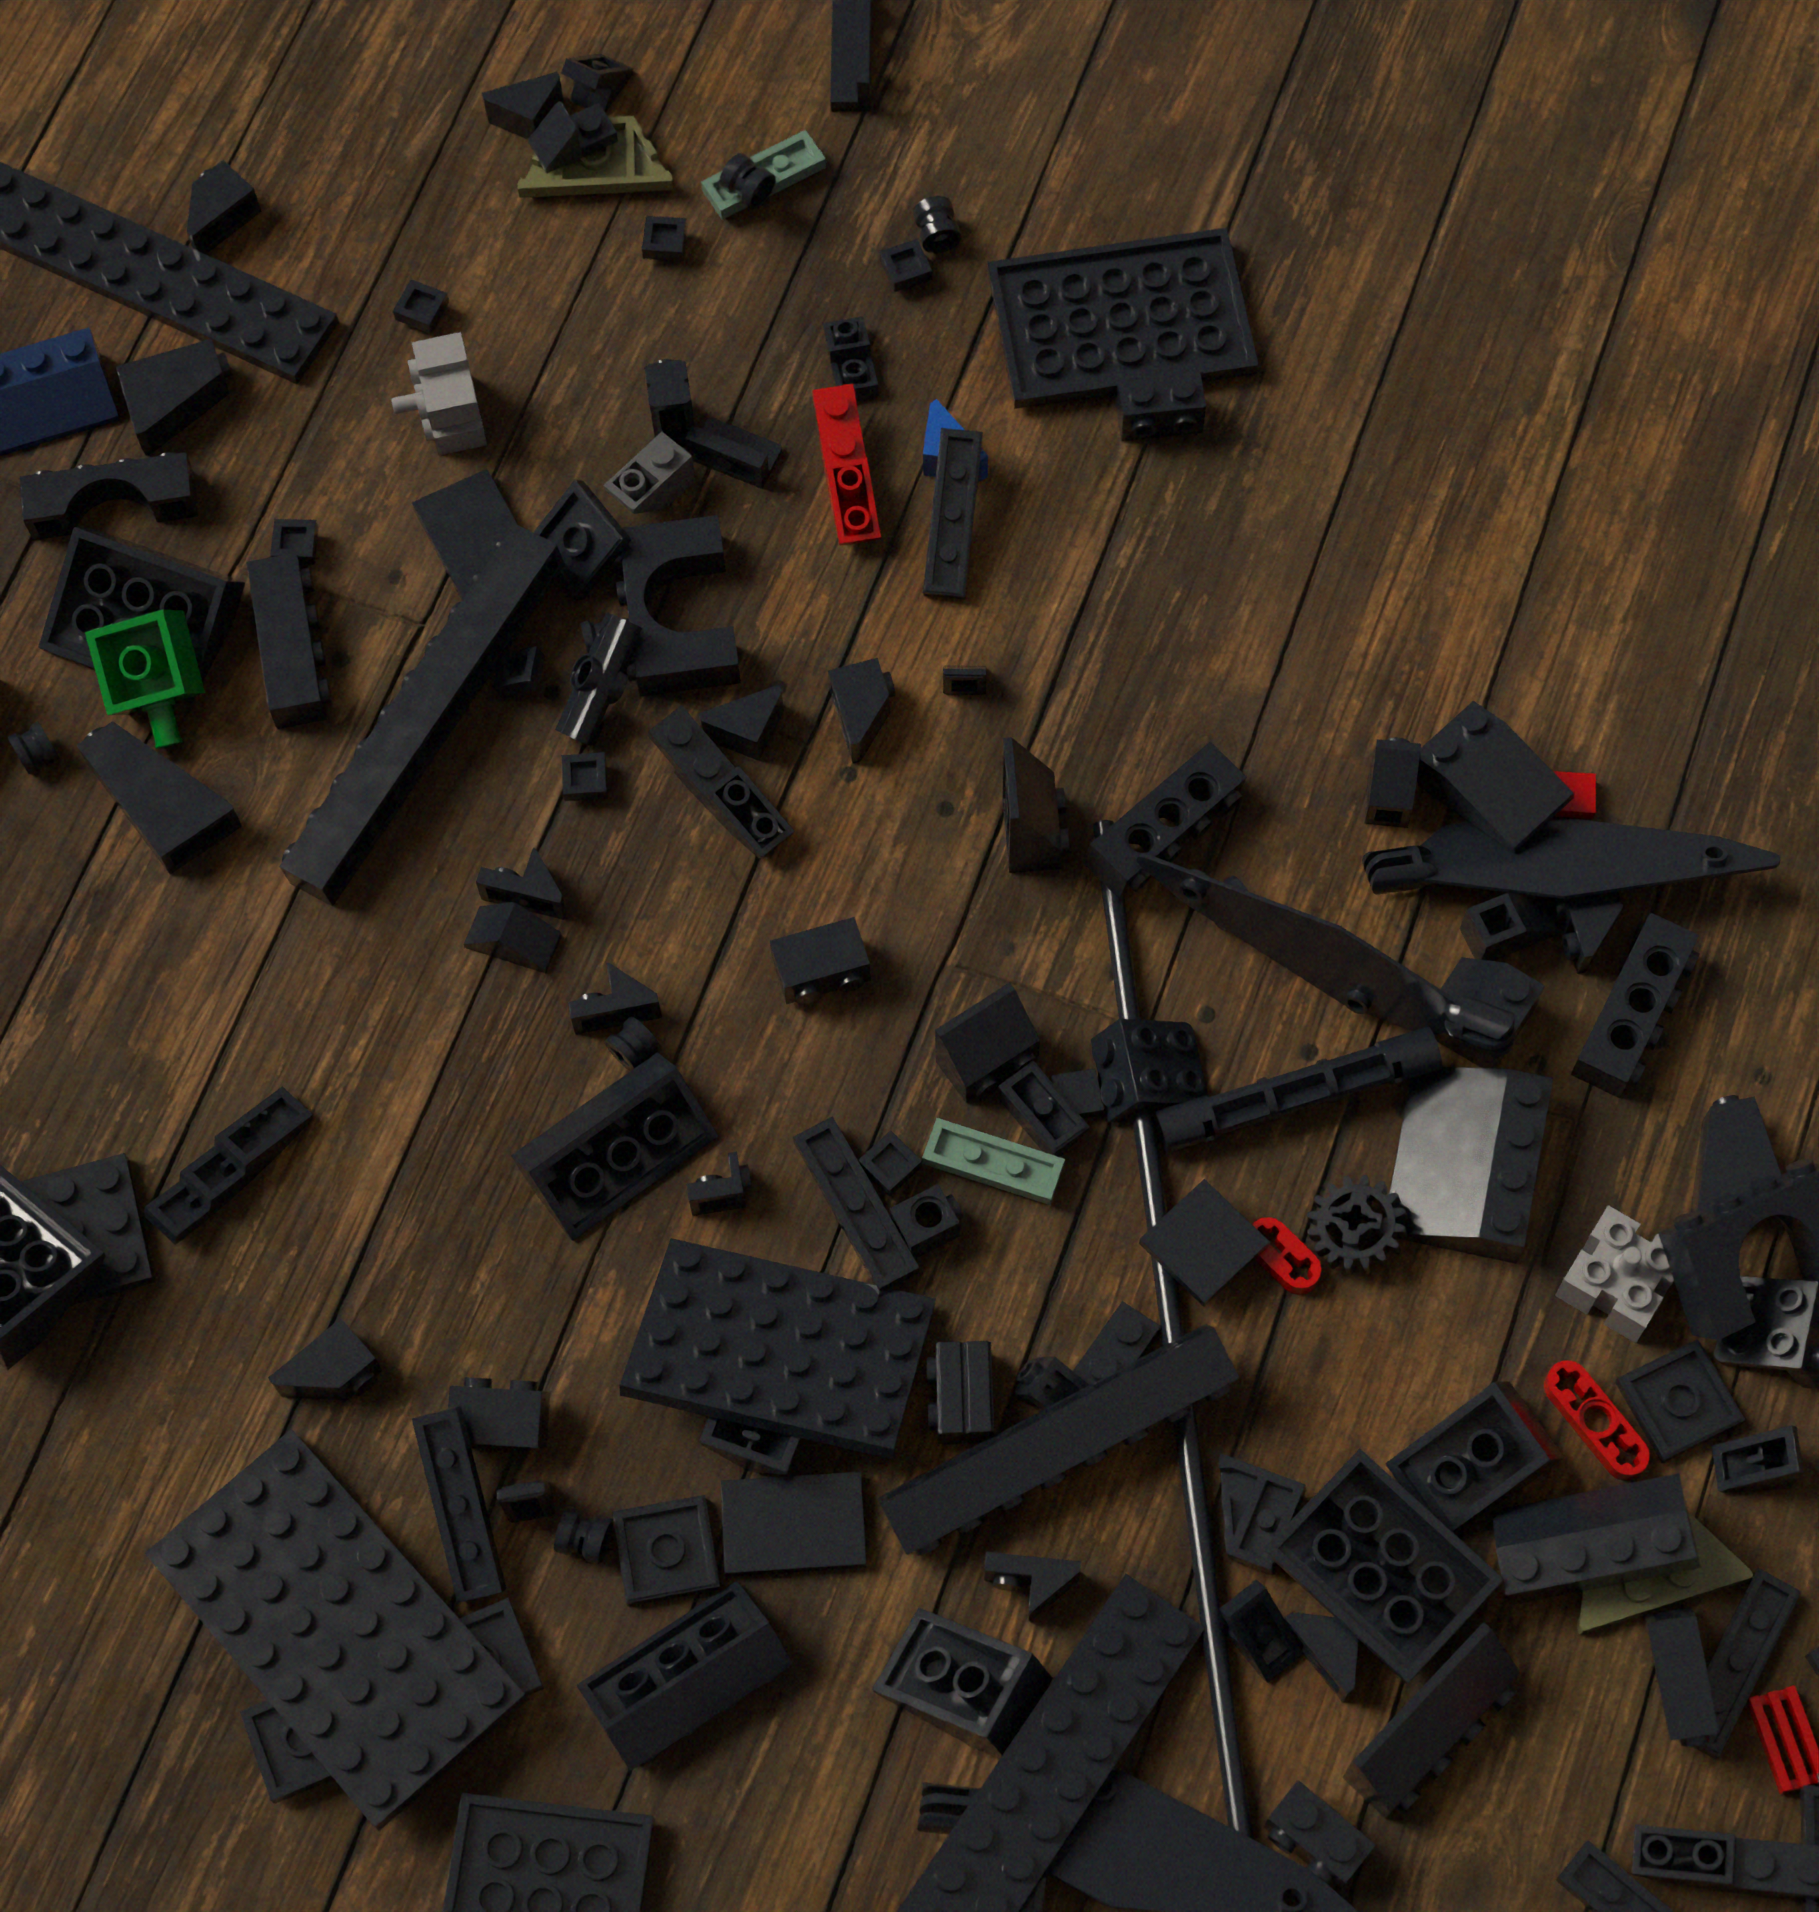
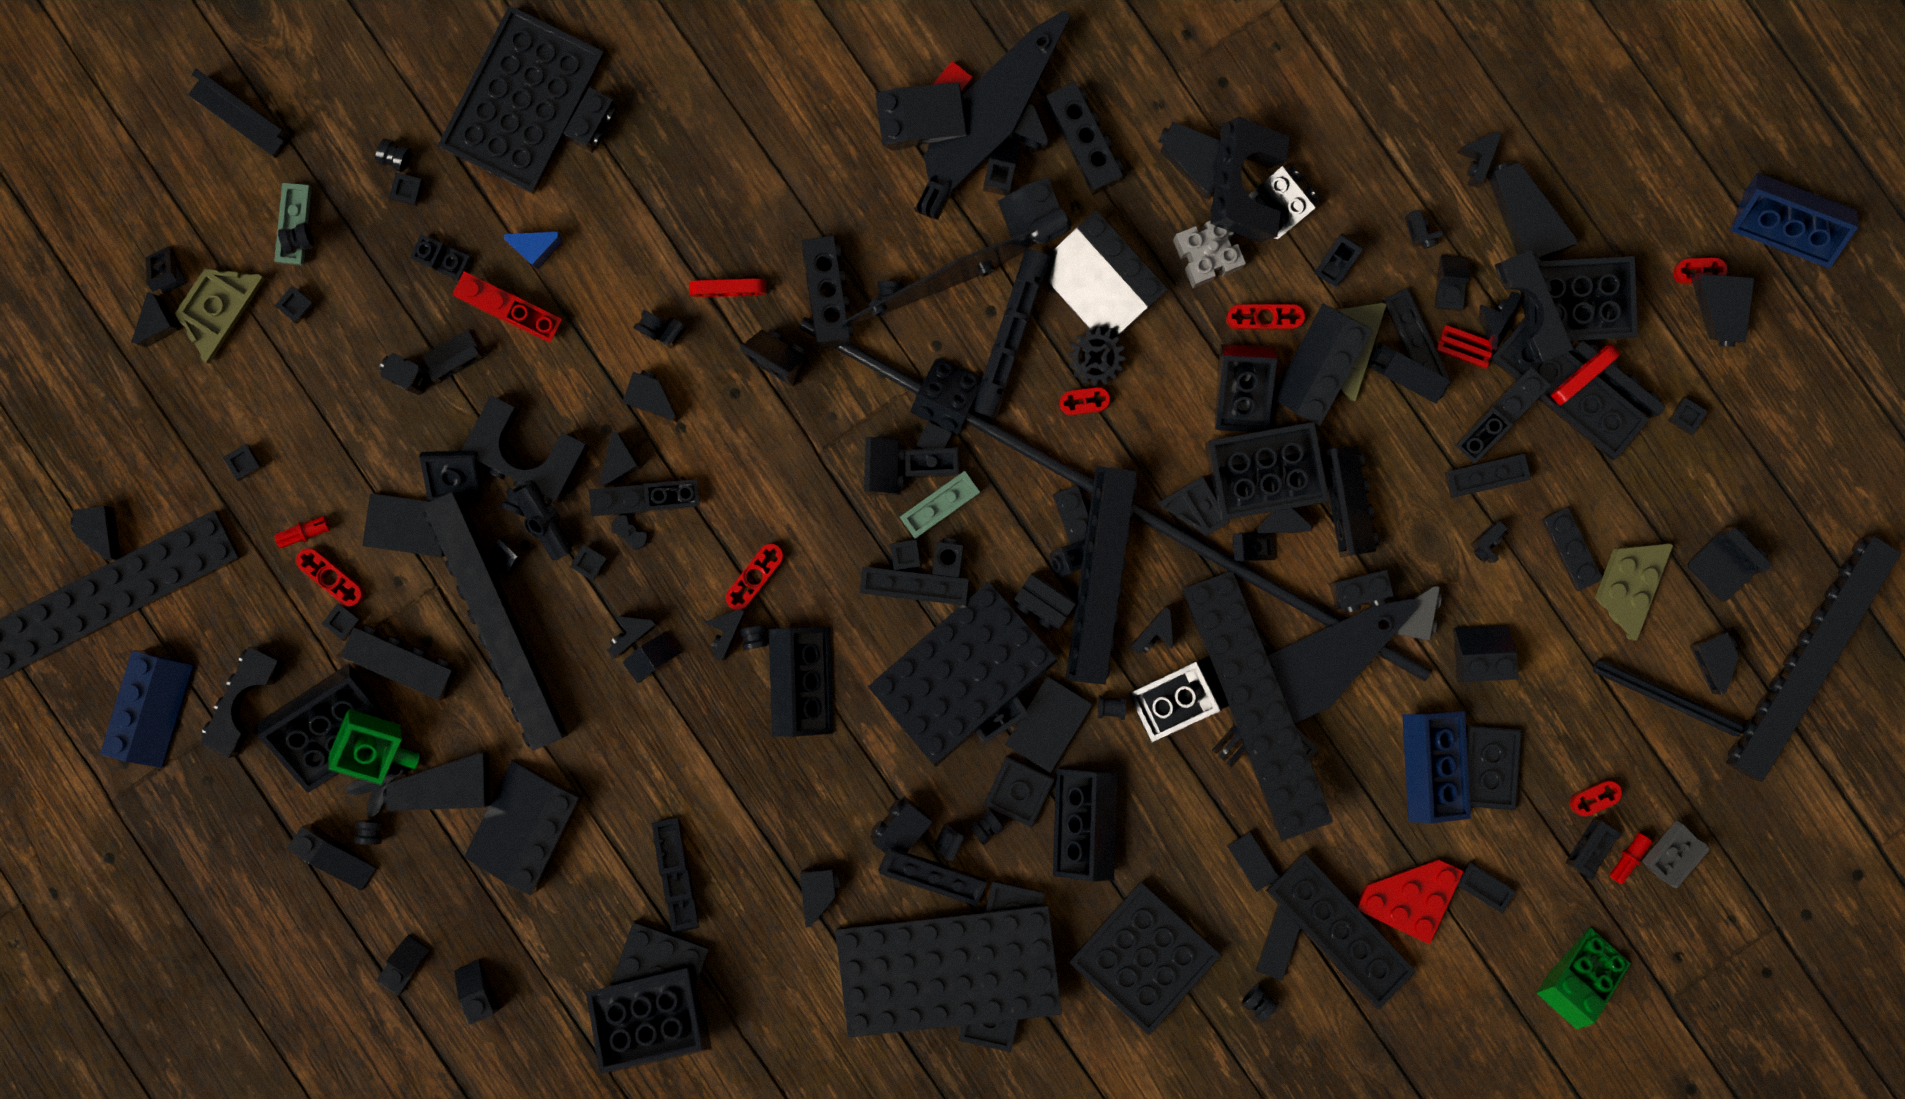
camera: 55 degrees left, 20 degrees up
black slope [116,338,232,455] -> none
light grey brick [391,332,487,455] -> none
black slope [528,101,618,174] -> none
dark grey slope [603,432,695,514] -> none
black bracket [686,1151,752,1216] -> none
black brick [770,917,871,1005] -> none
black tile [923,428,983,600] -> none
black tile [1139,1179,1270,1307] -> none
black slope [1364,737,1421,828] -> none
black tile [1615,1339,1745,1464] -> none
none -> red axle [275,515,331,548]
none -> red beam [296,548,365,606]
none -> black piece [346,762,406,818]
none -> black slope [464,760,584,896]
none -> black piece [611,514,648,550]
none -> black wheel [633,309,666,341]
none -> red beam [689,279,766,298]
none -> red beam [726,544,784,610]
none -> black bush [1097,695,1126,720]

